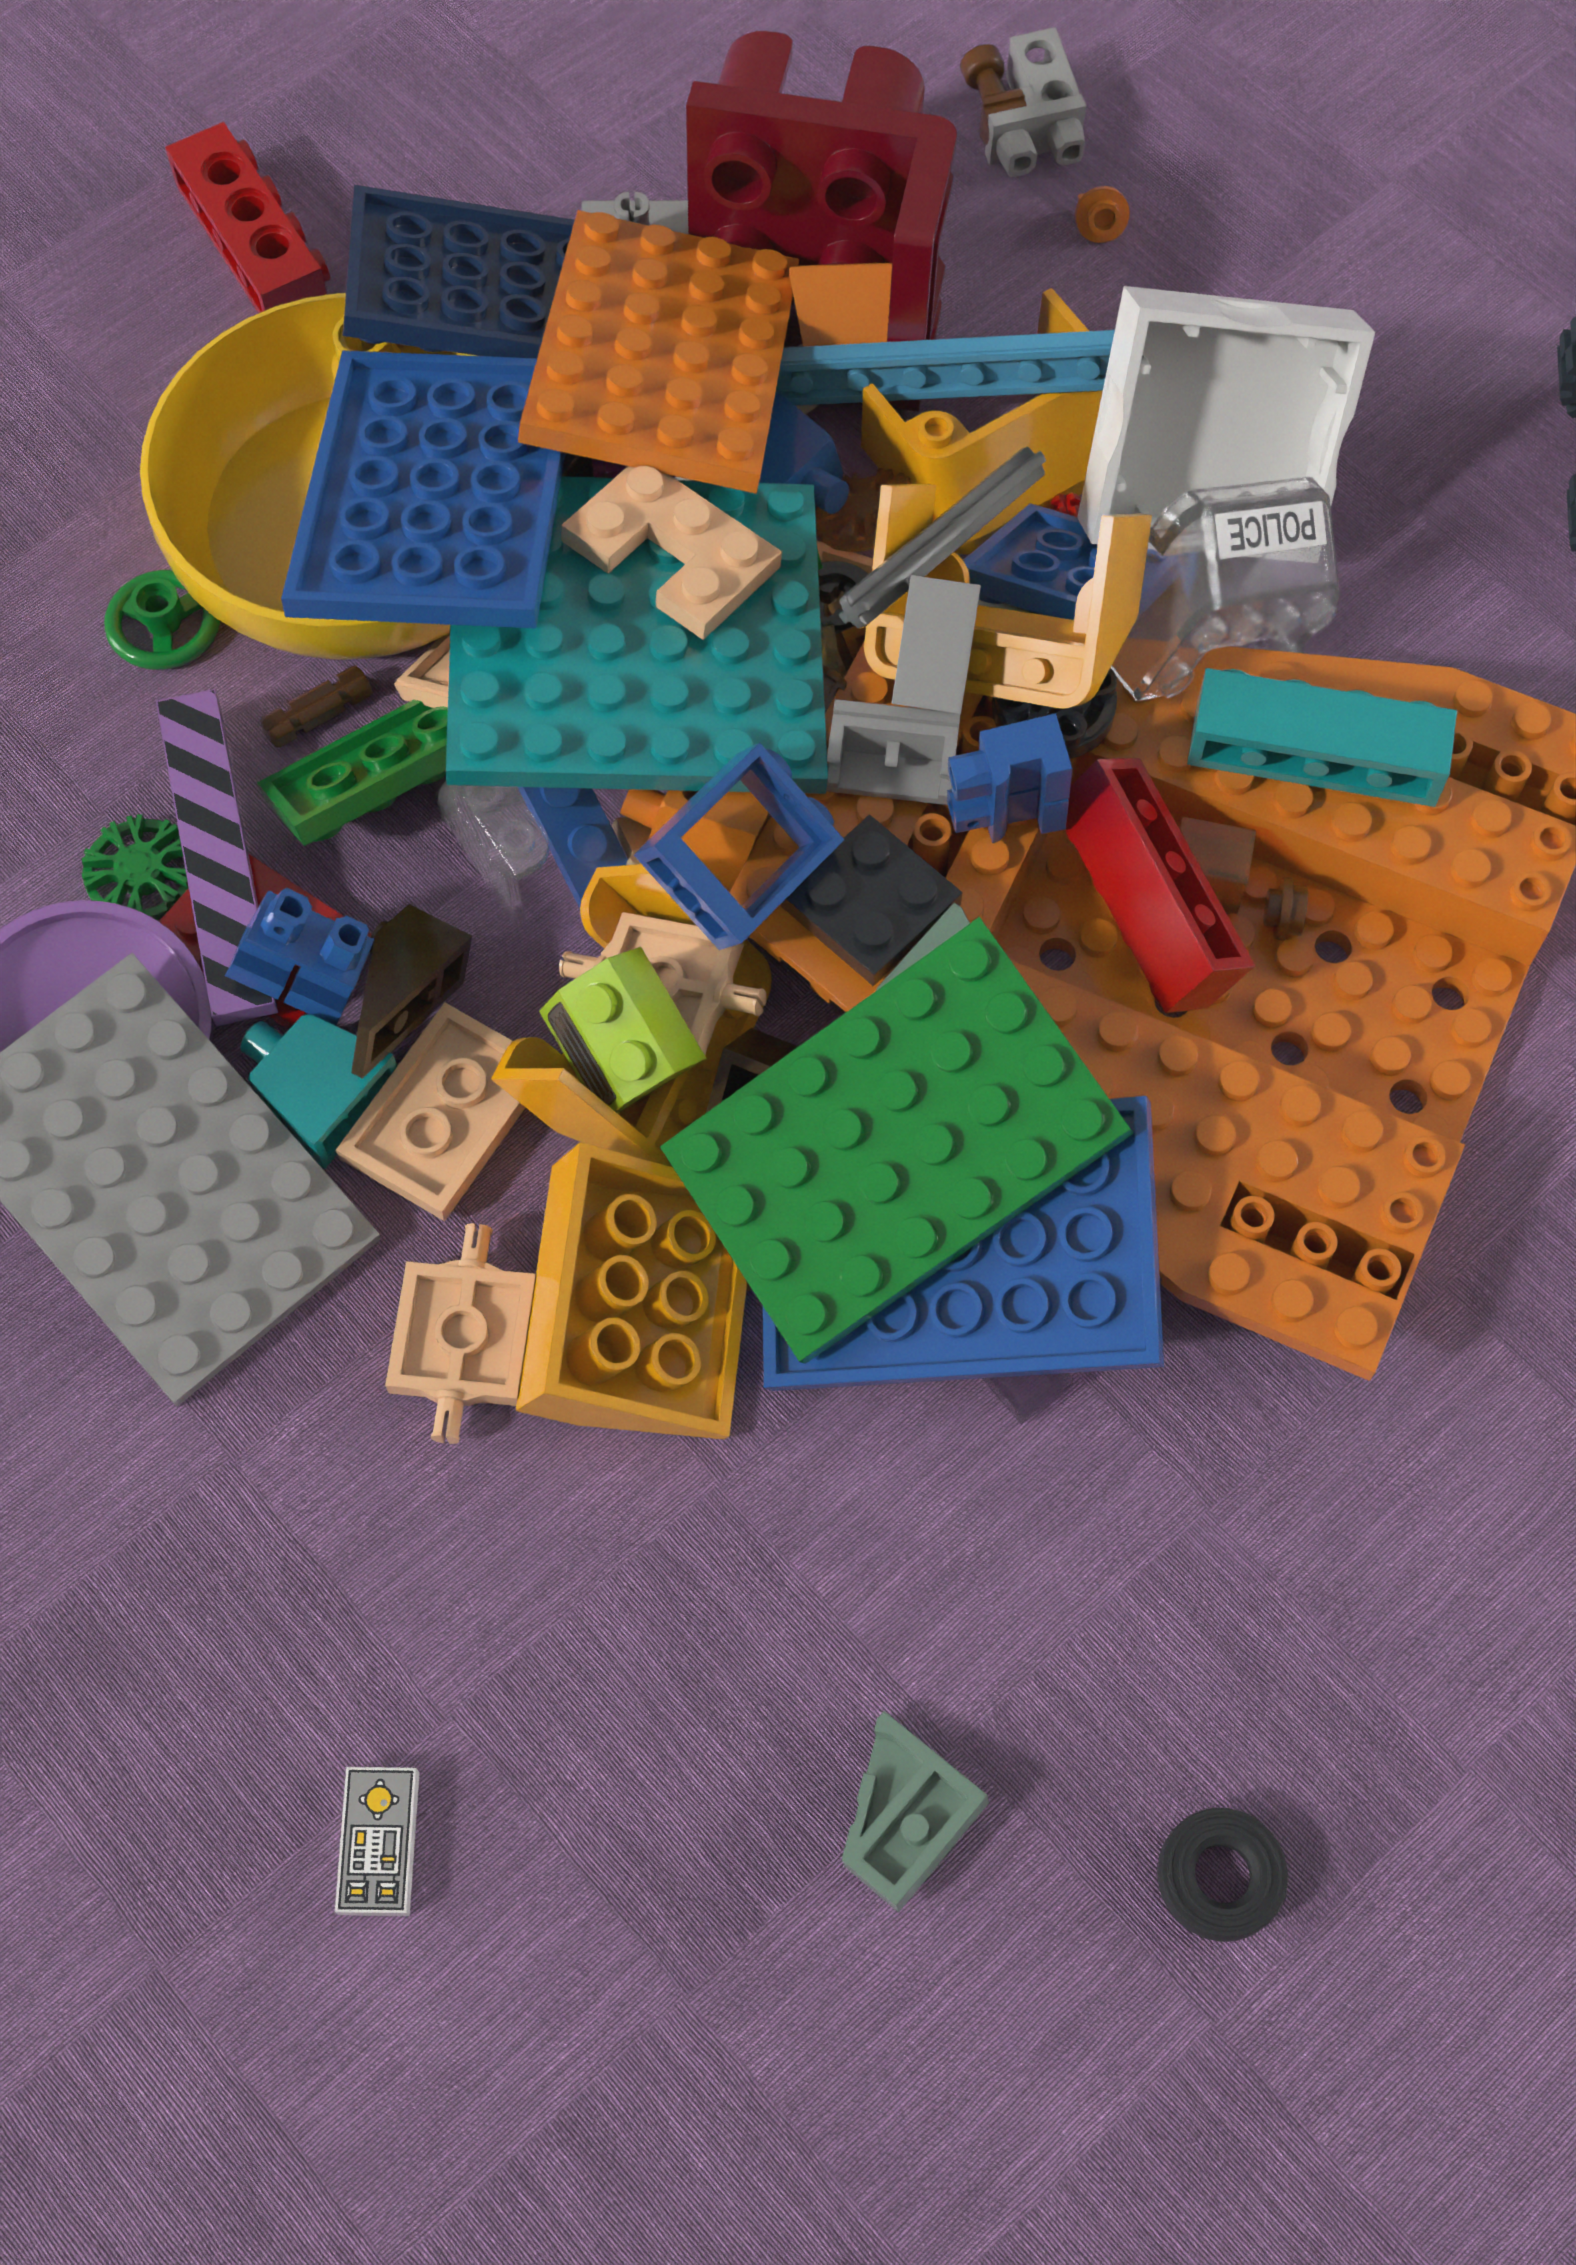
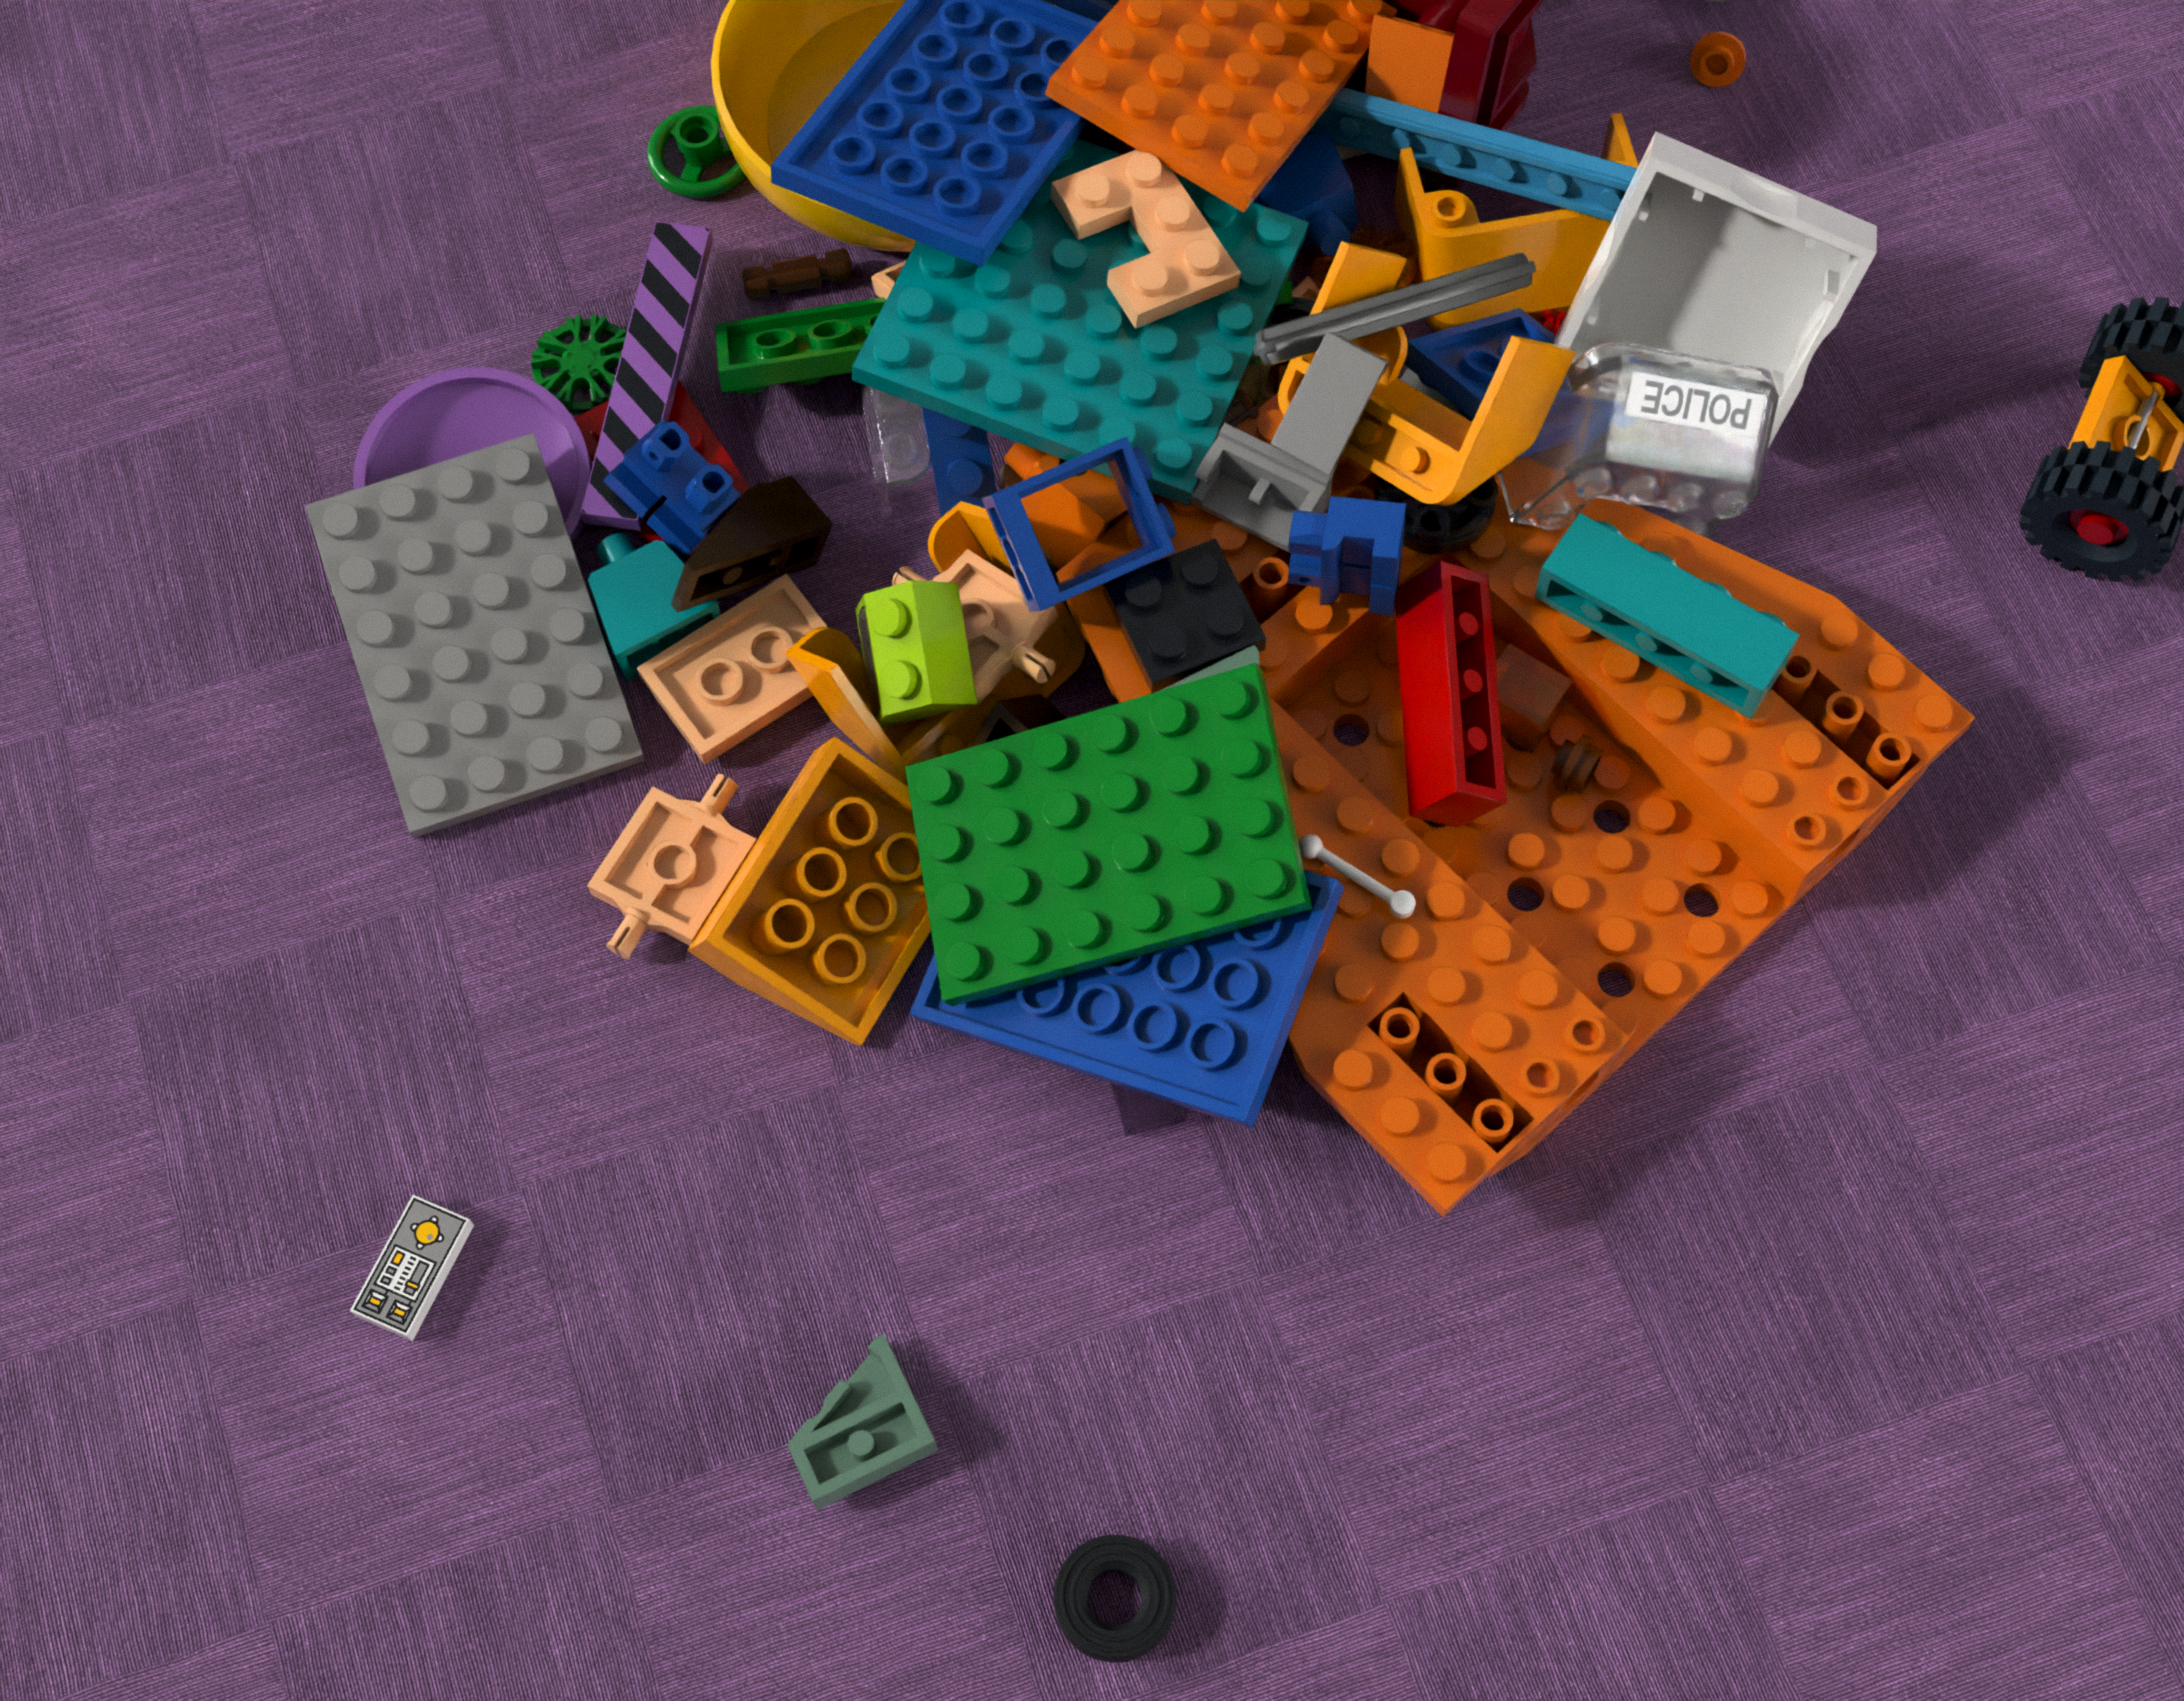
camera: 25 degrees right, 0 degrees up
none -> white hinge [1298,834,1416,919]

